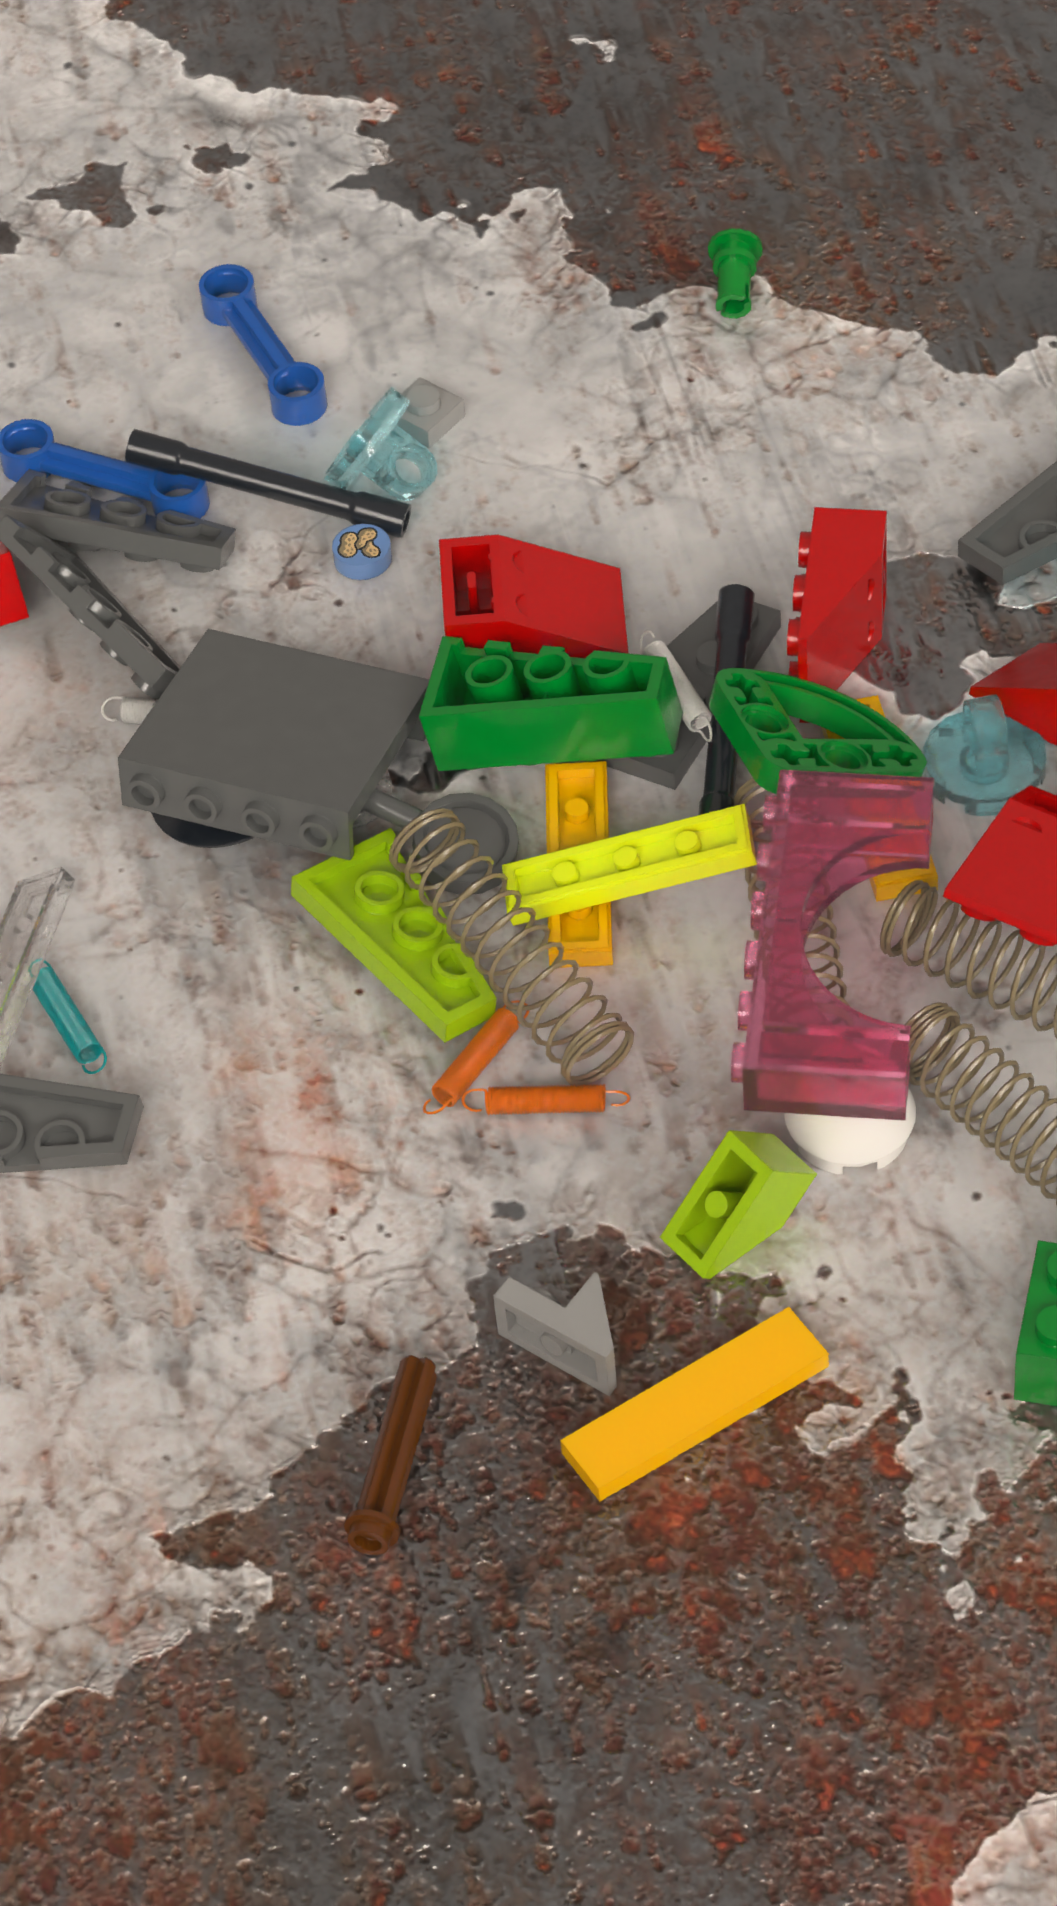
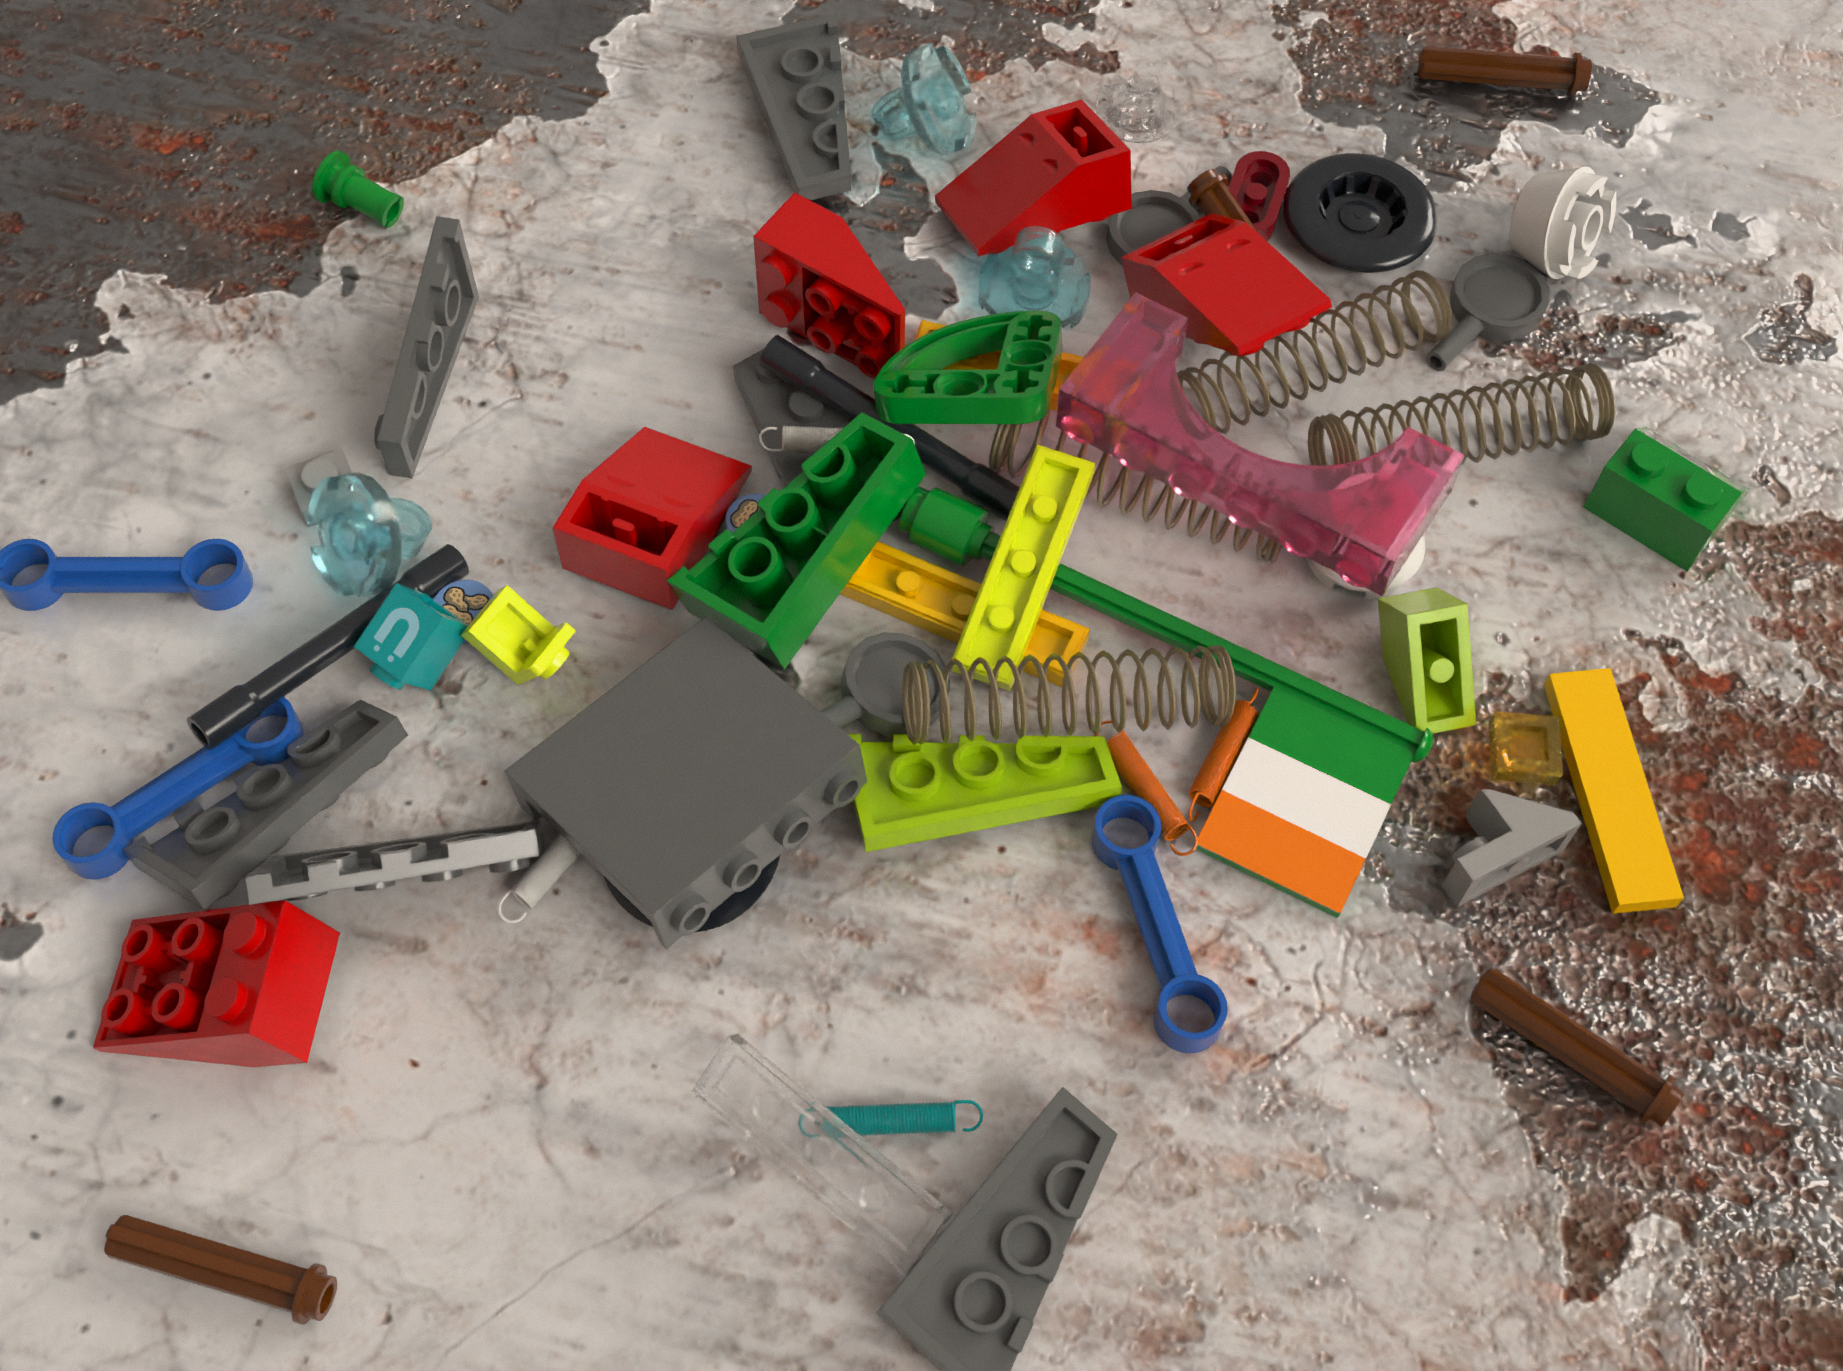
camera: 70 degrees left, 10 degrees up
none -> teal brick [354,583,468,691]
none -> dark grey wing [374,216,479,479]
none -> neon yellow bracket [461,585,576,685]
none -> flag [899,487,1433,919]
none -> blue piece [1092,795,1228,1053]
none -> clear yellow plate [1488,711,1563,785]

